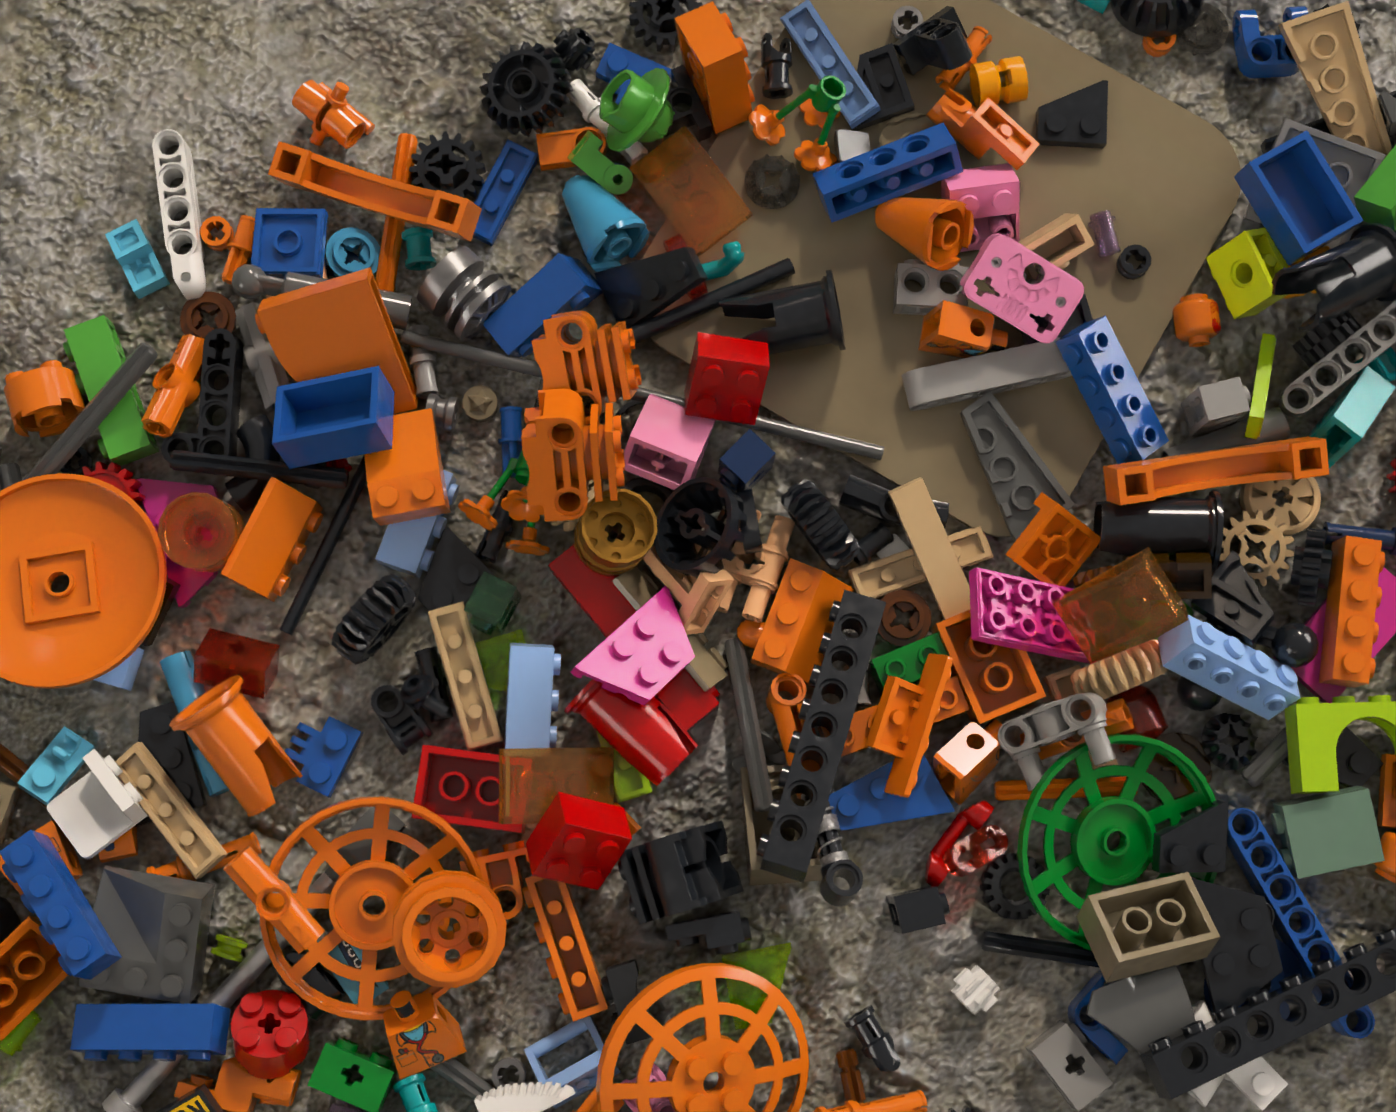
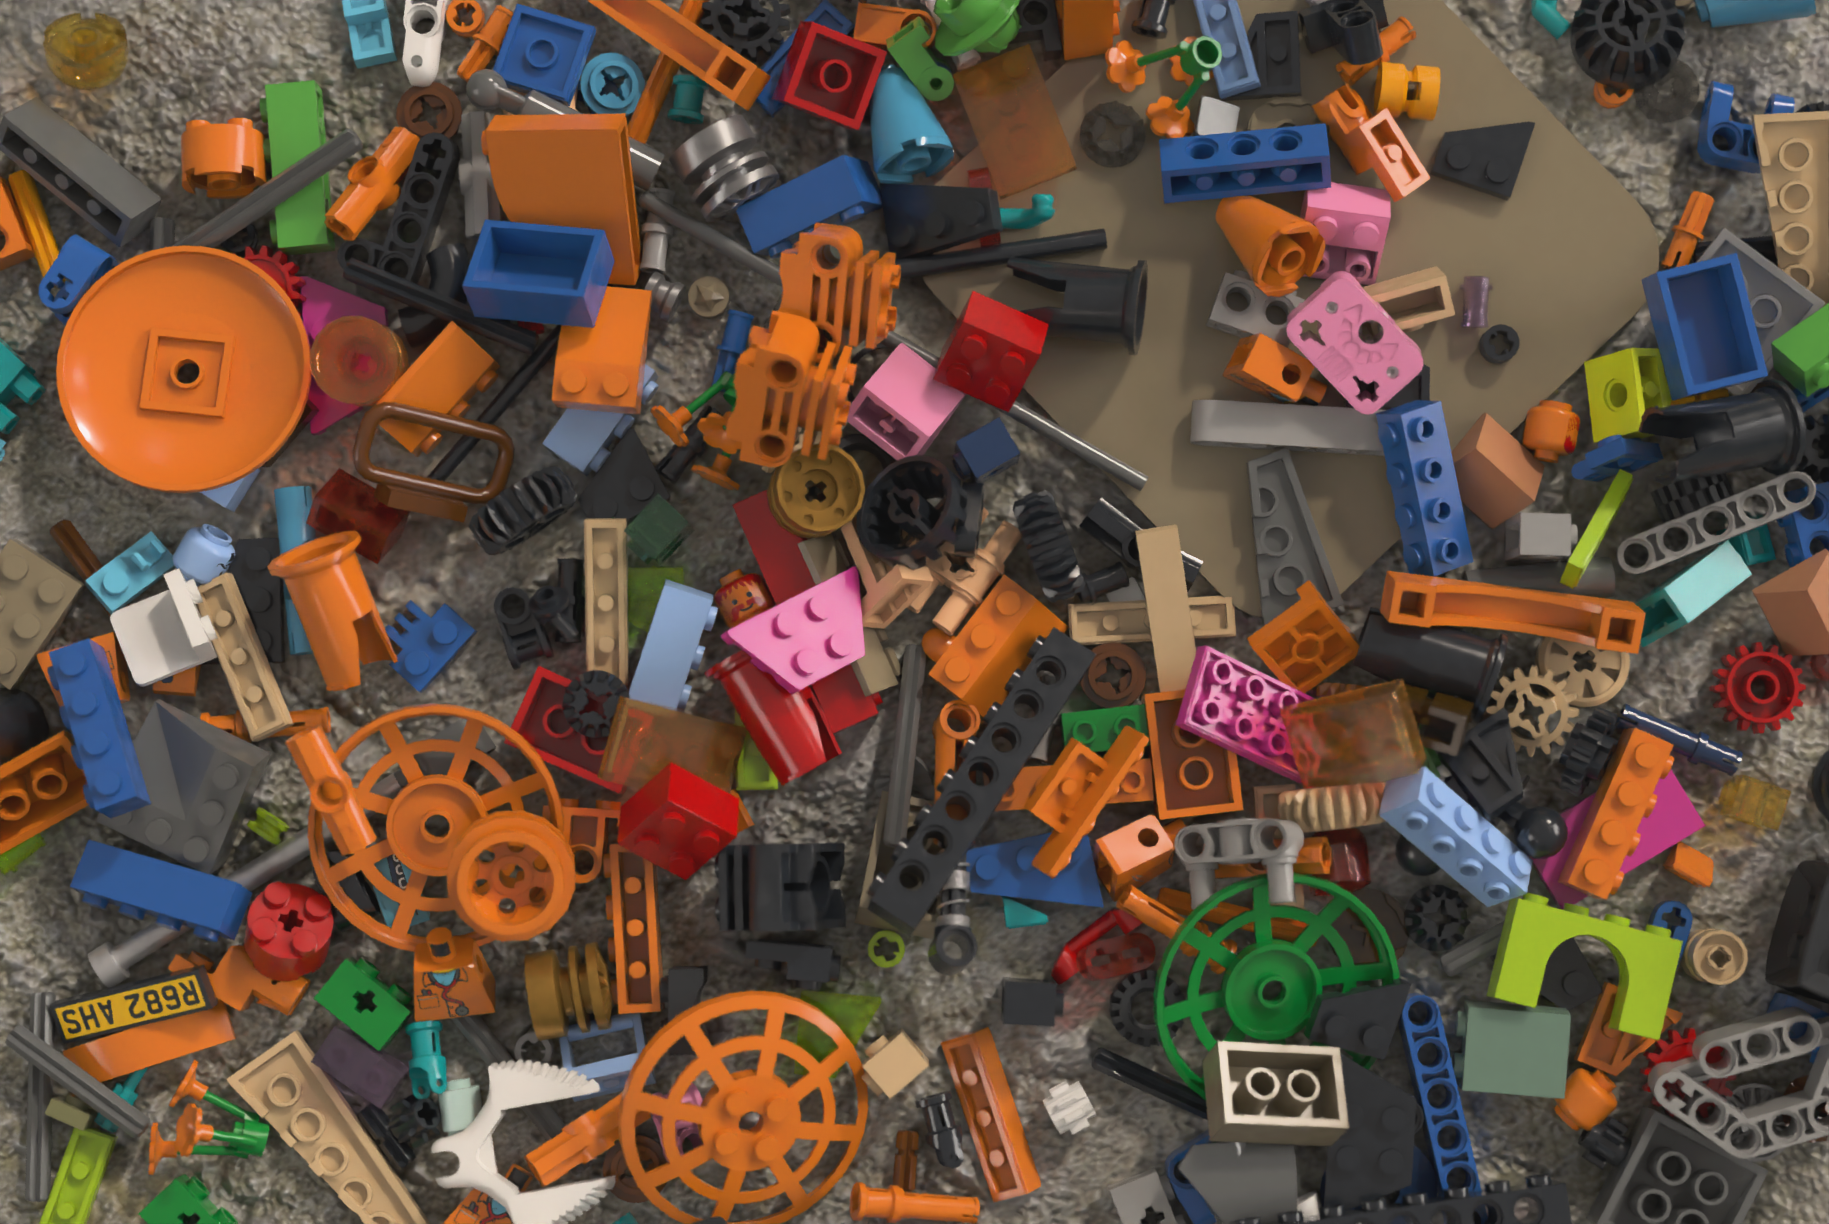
camera: 20 degrees right, 5 degrees up
none -> light blue head [172,524,235,587]
none -> reddish brown bar [352,402,515,523]
none -> pearl gold wheel [524,942,613,1041]
none -> black gear [562,670,630,738]
none -> head [713,569,775,629]
none -> red brick [772,21,887,130]
none -> tan brick [862,1028,929,1099]
none -> lime bush [868,930,905,968]
none -> orange slope [941,1027,1041,1203]
none -> teal slope [1002,896,1048,929]
none -> orange pin [1116,884,1238,974]
none -> nougat slope [1451,413,1545,529]
none -> blue hinge [1571,435,1664,482]
none -> orange axle [1661,191,1714,270]

